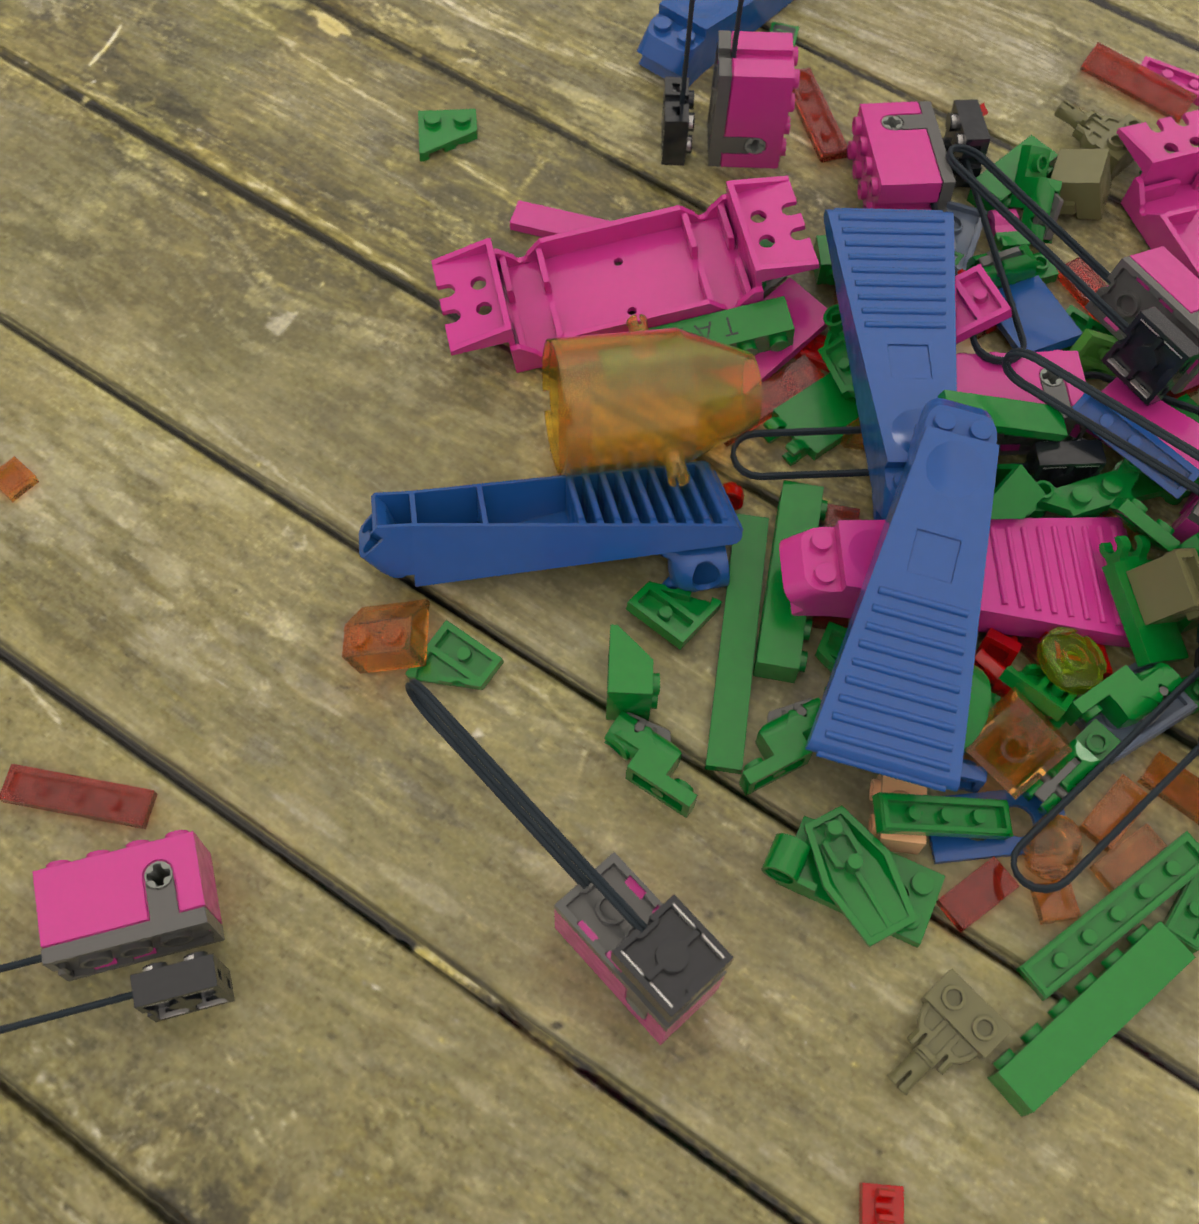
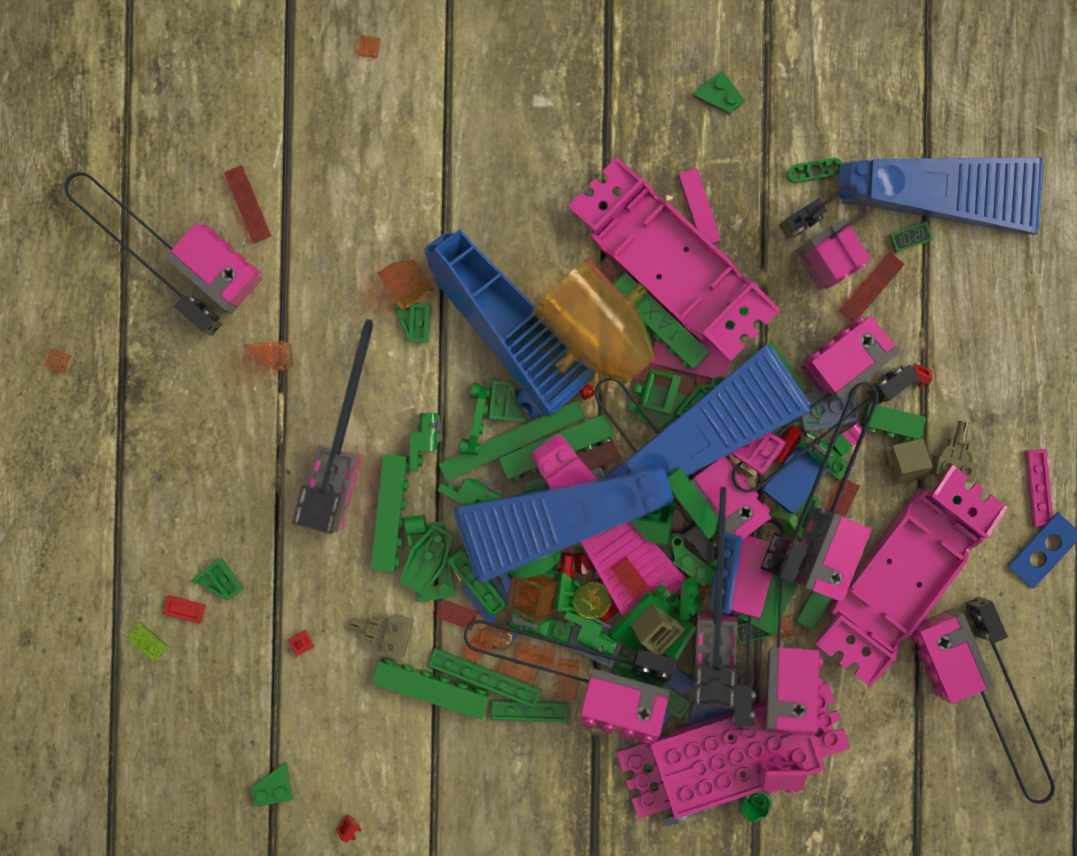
camera: 60 degrees right, 25 degrees up
green slope [606,624,660,721] -> none
green plate [1010,145,1063,244] -> none
clear red tile [1081,42,1197,123] -> none
none -> clear orange slope [245,341,293,371]
none -> green brick [371,454,410,572]
none -> green plate [458,382,491,455]
none -> clear red tile [611,556,650,599]
none -> green tile [640,369,681,415]
none -> green beam [786,158,842,184]

